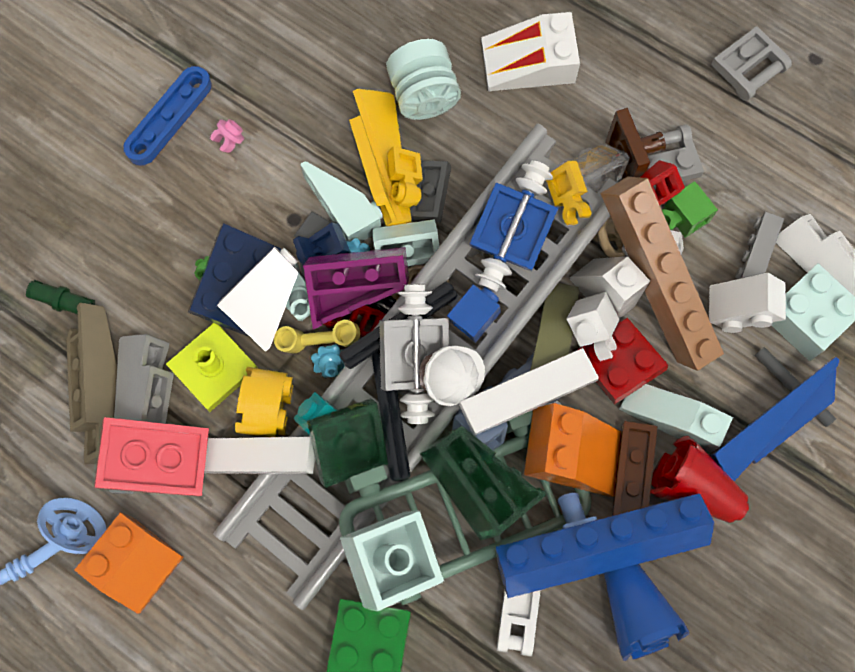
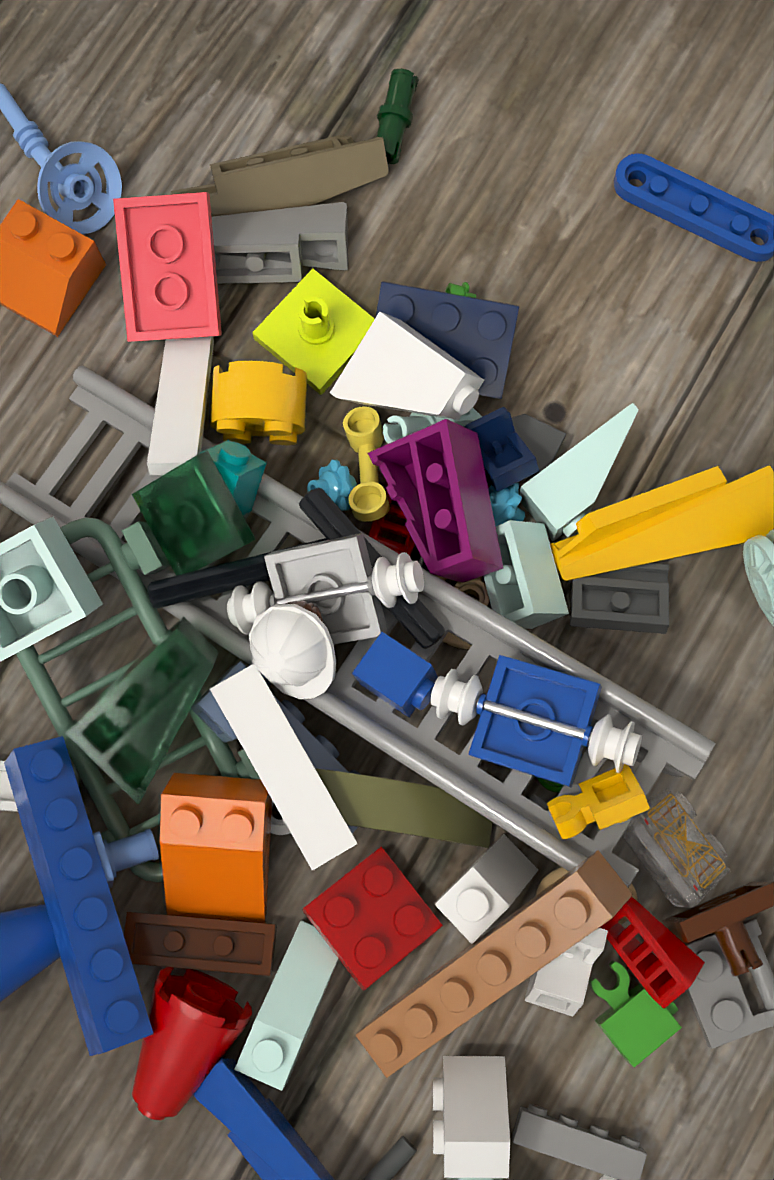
camera: 90 degrees right, 5 degrees up
bright pink plate [210,119,244,153] -> none
yellow plate [387,146,423,208] -> none
white brick [566,292,619,361] -> none

